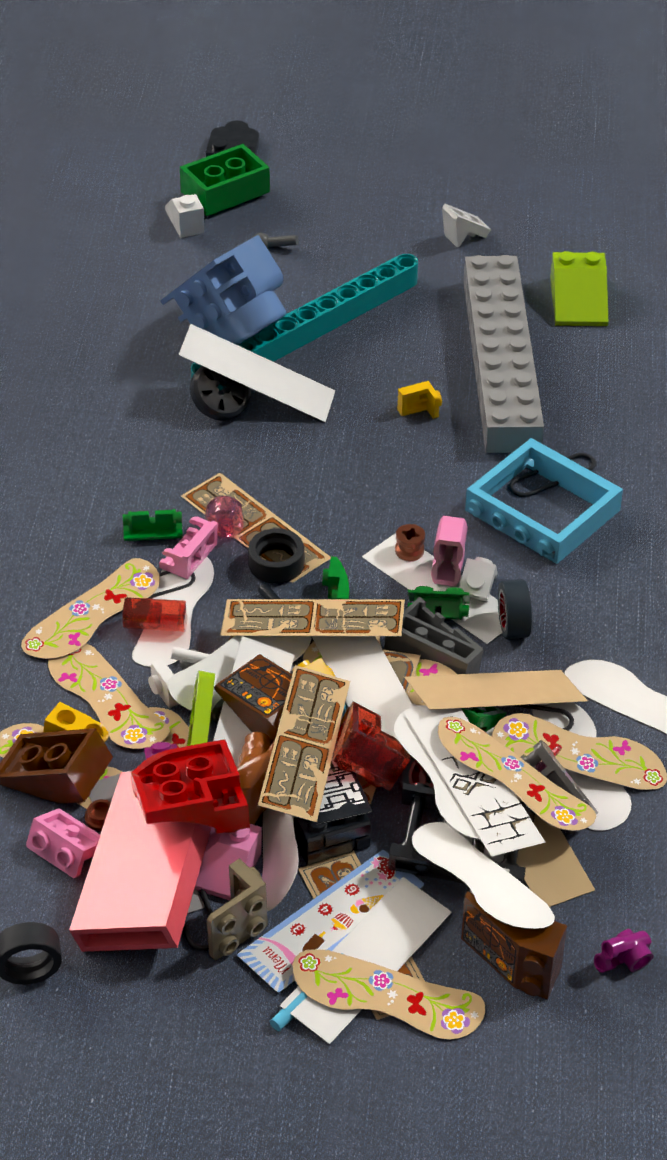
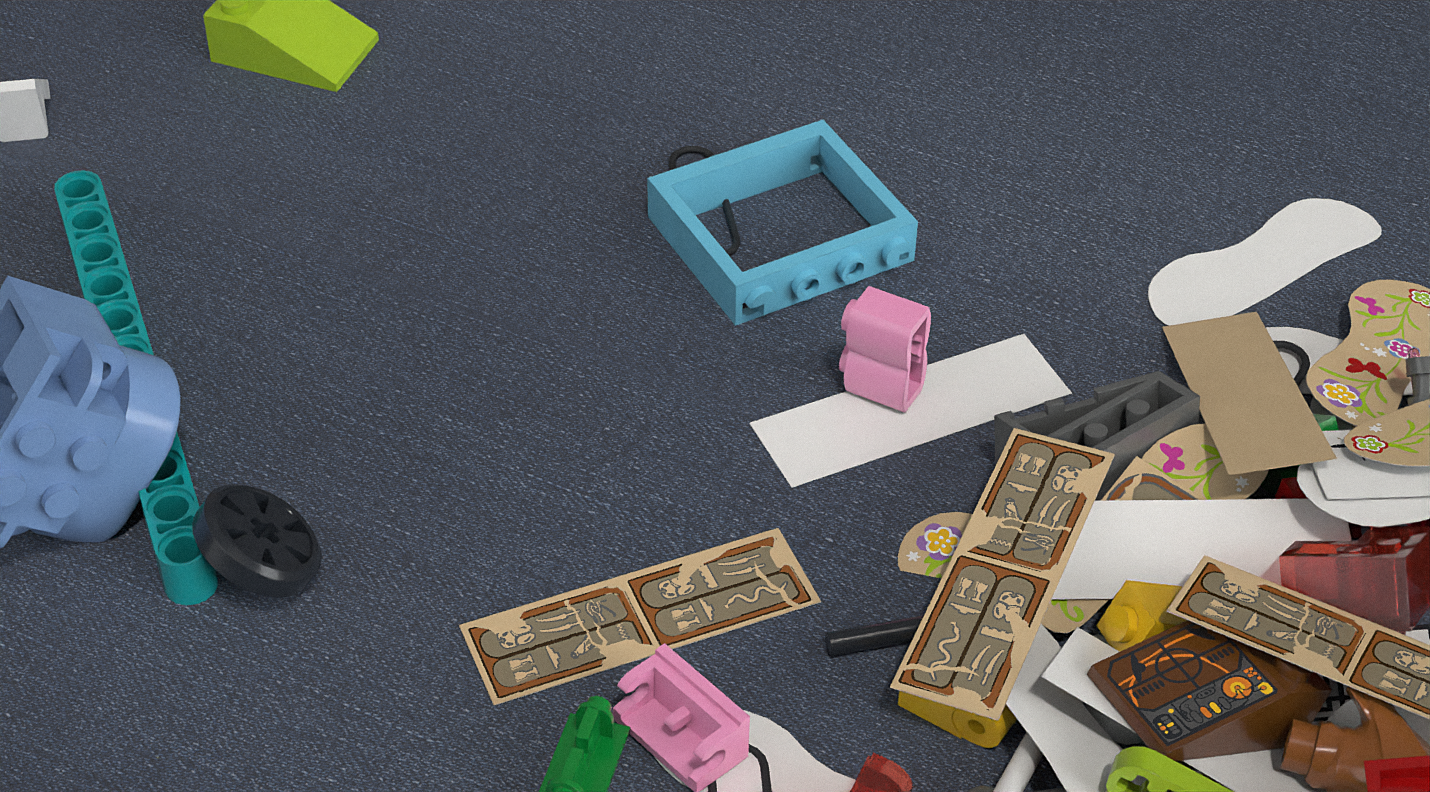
camera: 70 degrees left, 0 degrees up
white sticker [179,324,335,422] -> none
clear pink head [205,496,244,539] -> none
black tyre [248,528,305,584] -> none
green slope [322,556,349,599] -> none
copper wheel [395,524,425,561] -> none
yellow bracket [397,381,442,419] -> none
green hinge [408,586,470,620] -> none
white bracket [459,557,498,602] -> none
light grey brick [463,255,544,453] -> none
black wheel [498,579,532,639] -> none

